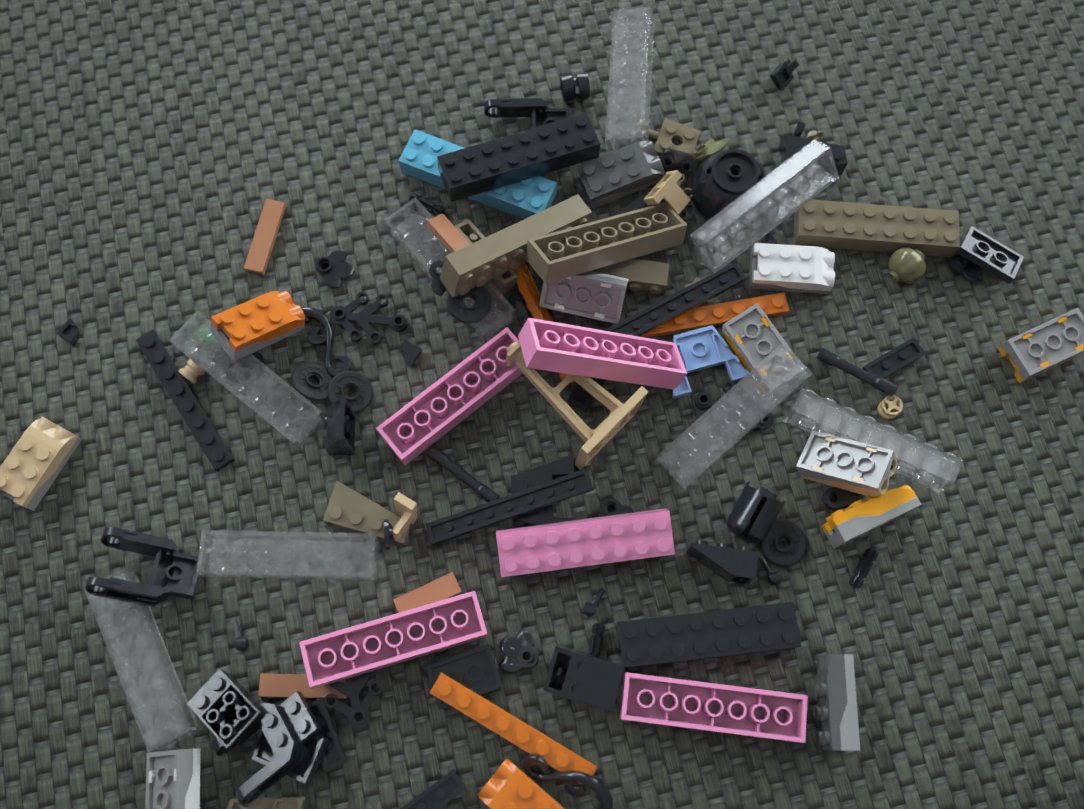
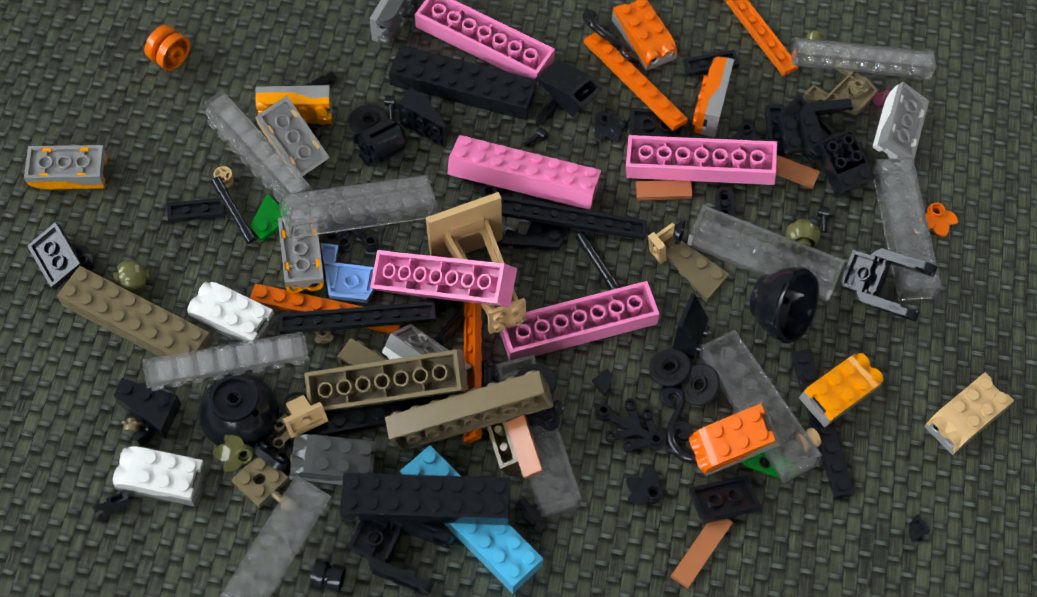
camera: 160 degrees left, 10 degrees down
none -> white piece [113,447,206,506]
none -> orange wheel [144,25,191,71]
none -> green wing [250,194,290,242]
none -> black plate [689,475,761,524]
none -> piece [692,57,734,137]
none -> black plate [715,187,735,222]
none -> black piece [750,267,819,343]
none -> olive plant [785,219,820,253]
none -> light orange piece [799,353,883,428]
none -> orange plate [921,203,958,237]

